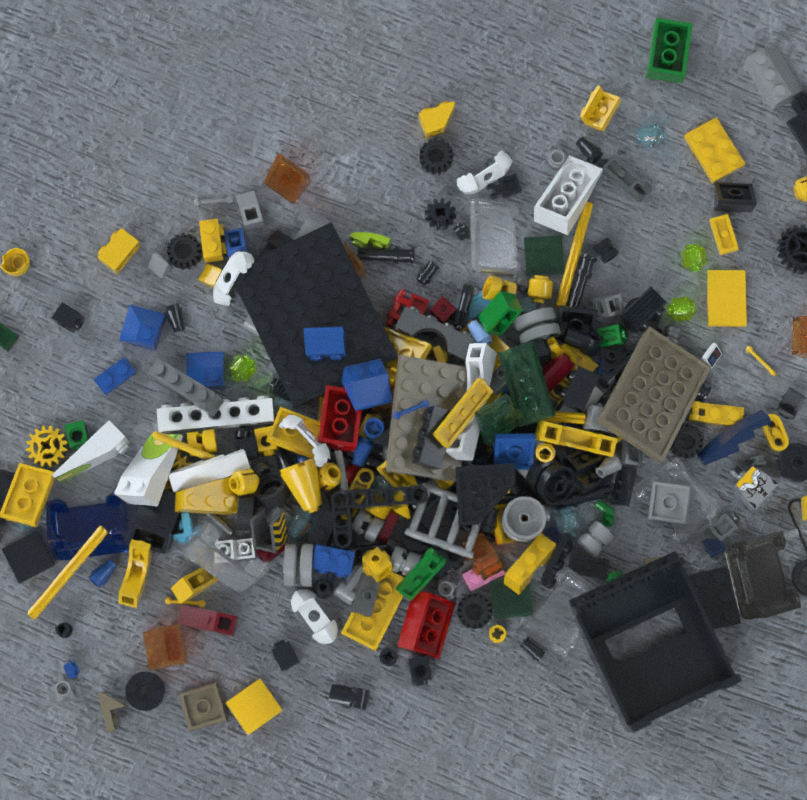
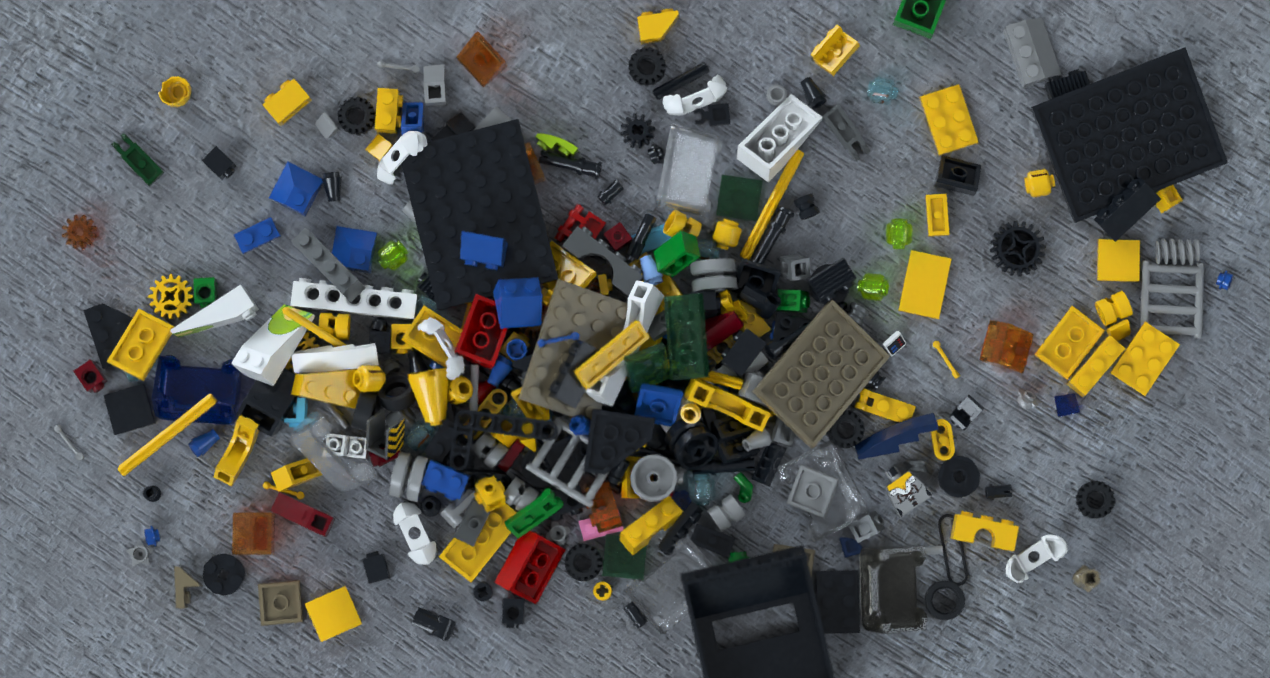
camera: 15 degrees right, 5 degrees up
none -> blue cone [569,415,591,435]
none -> black axle [653,62,709,100]

